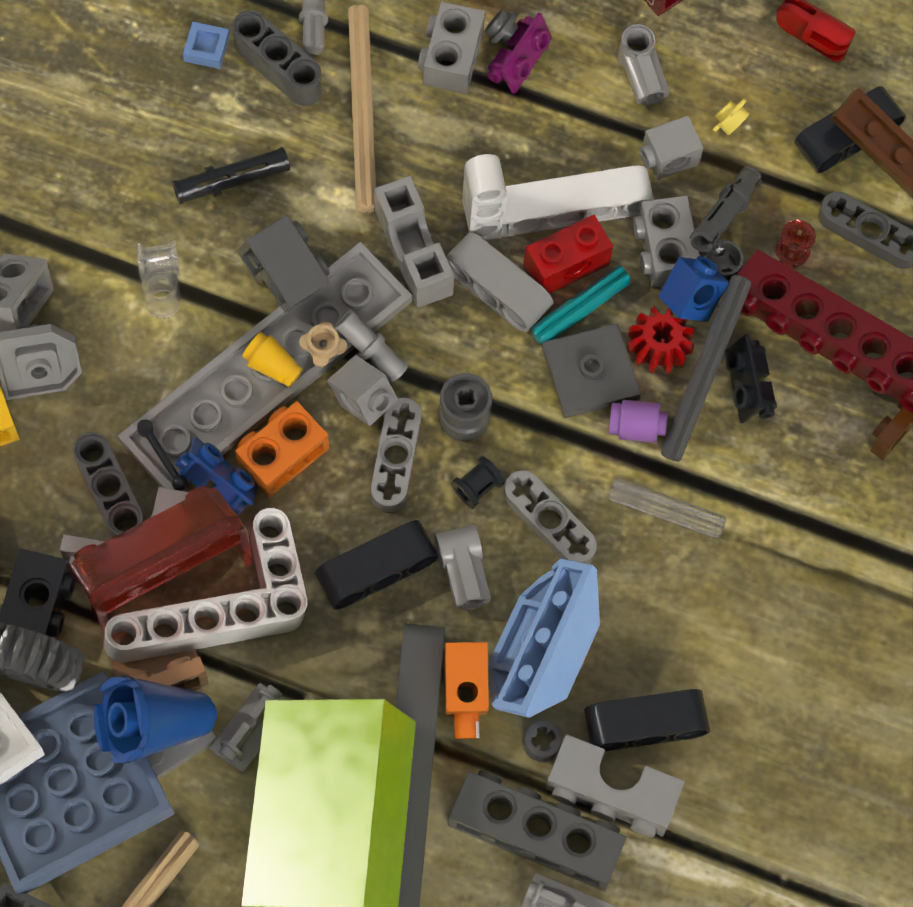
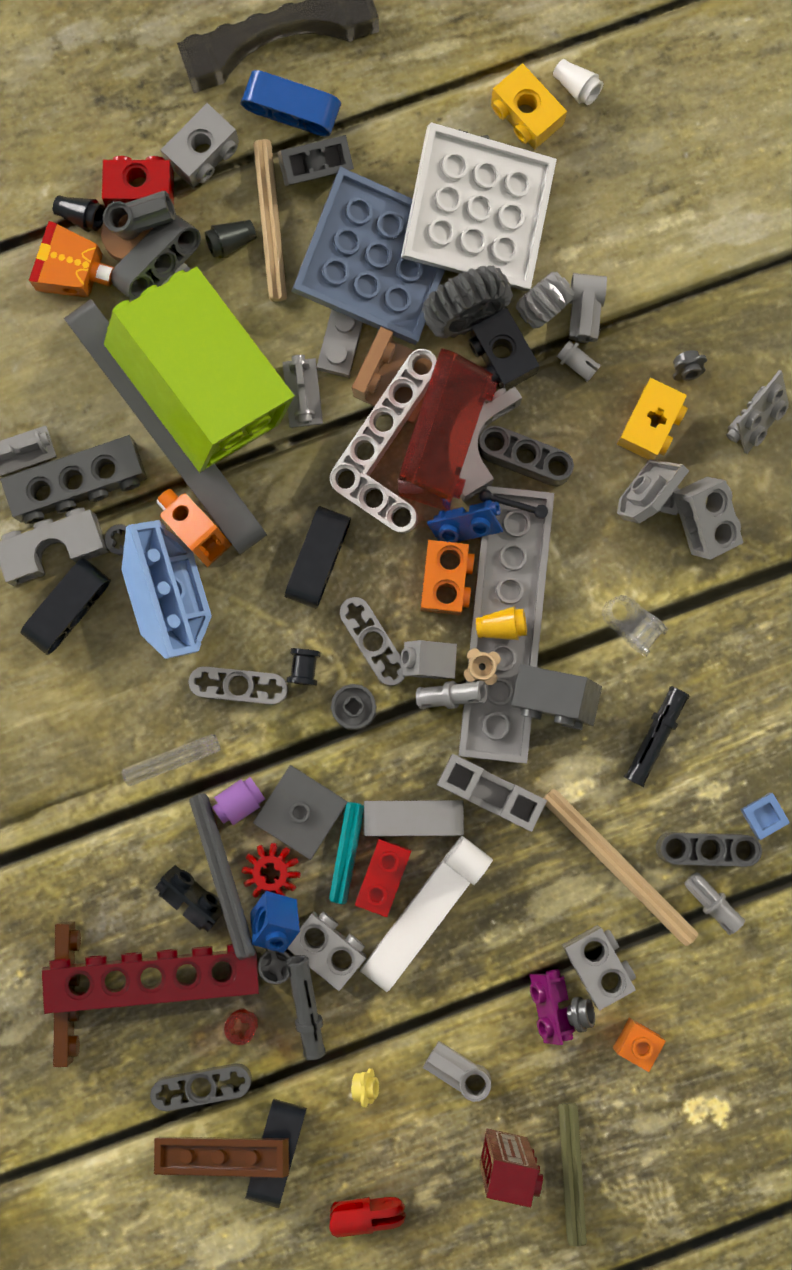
camera: 145 degrees right, 15 degrees up
blue cone [94,676,217,763] -> none
light grey piece [434,524,491,611] -> none
light grey brick [640,116,703,180] -> none

